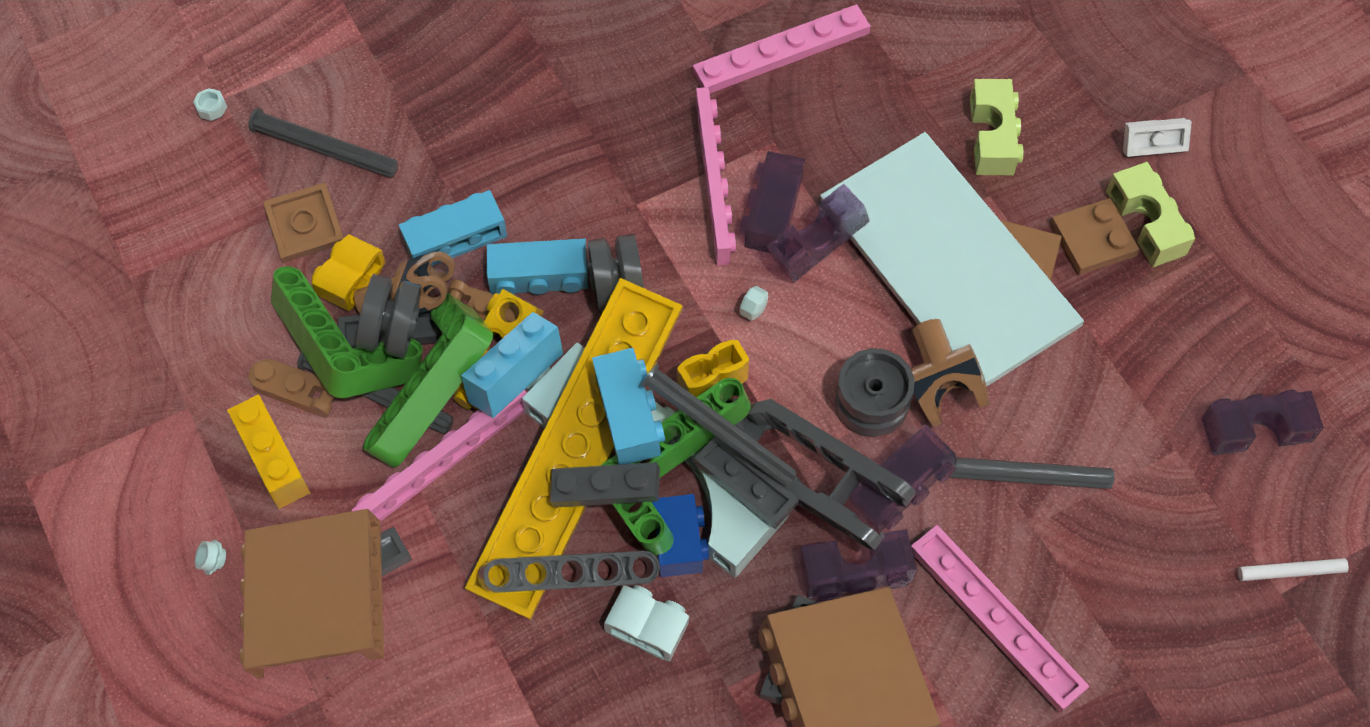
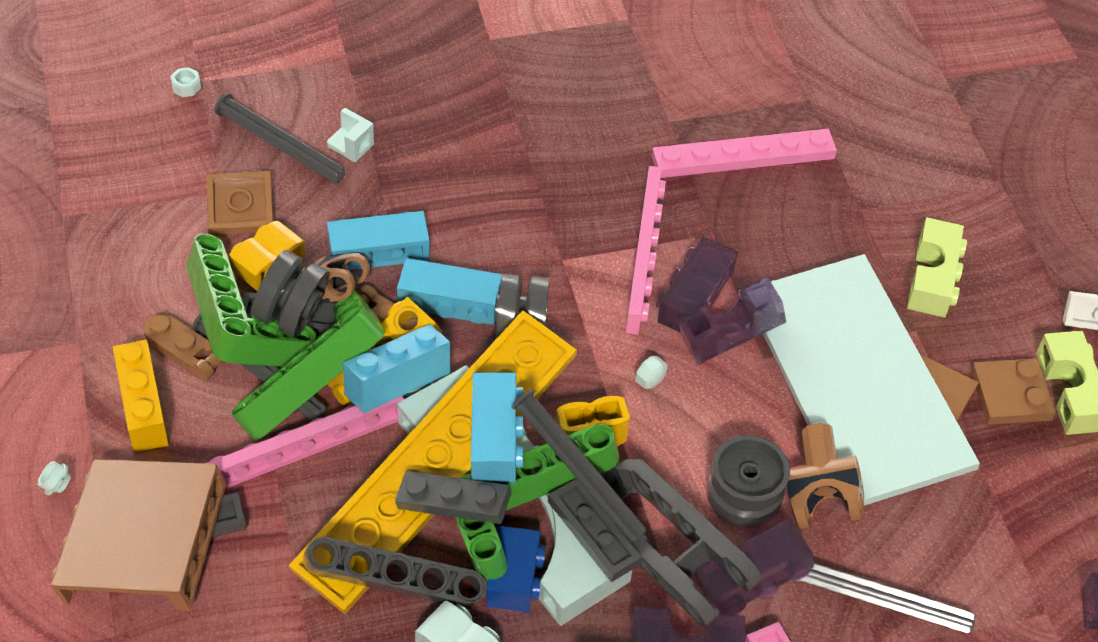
camera: 10 degrees right, 10 degrees down
none -> light aqua panel [327,108,374,162]

